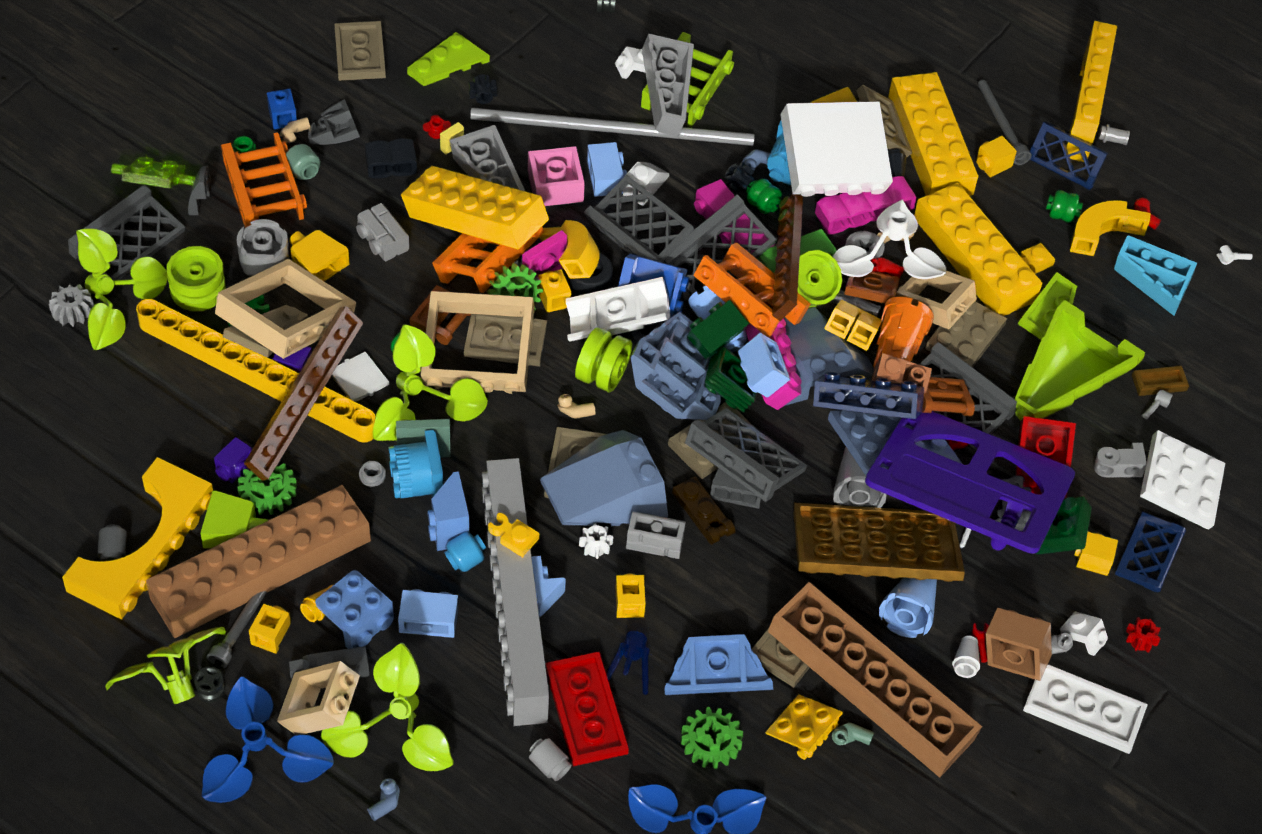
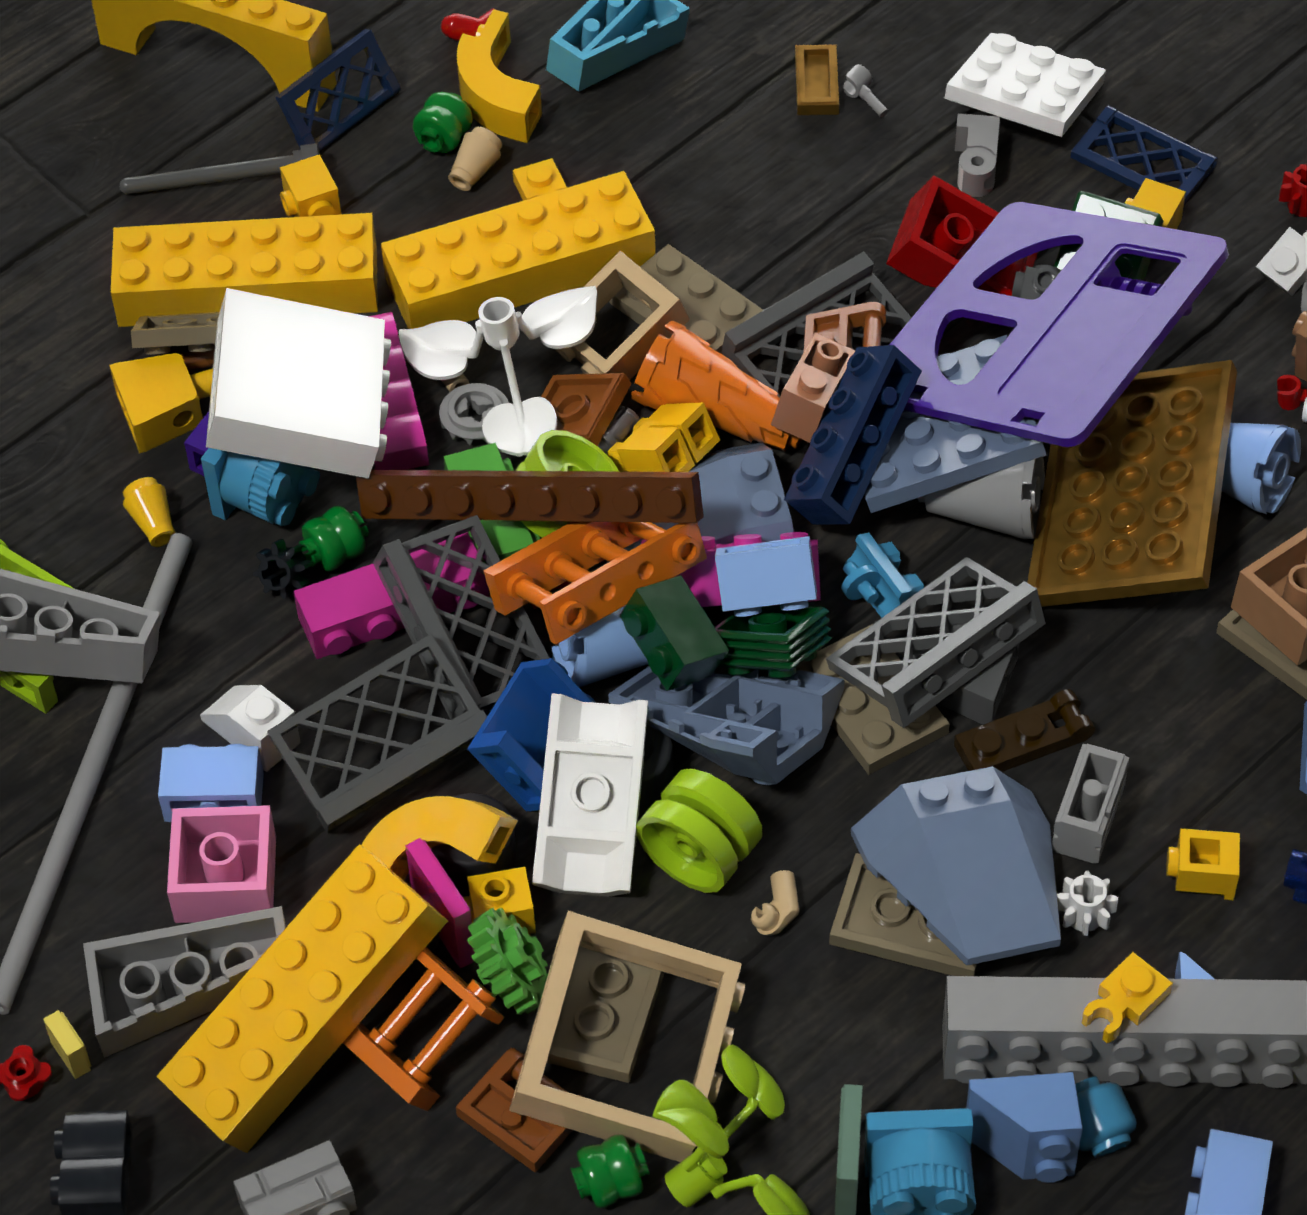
camera: 75 degrees left, 0 degrees up
sand blue arm [742,149,770,170] -> none
red arm [870,257,904,278] -> none
lime cone [1014,299,1145,420] -> none
lime wing [1018,272,1077,340] -> none
none -> yellow cone [123,477,175,547]
none -> tan cone [448,127,502,191]
none -> dark azure hips [841,532,924,618]

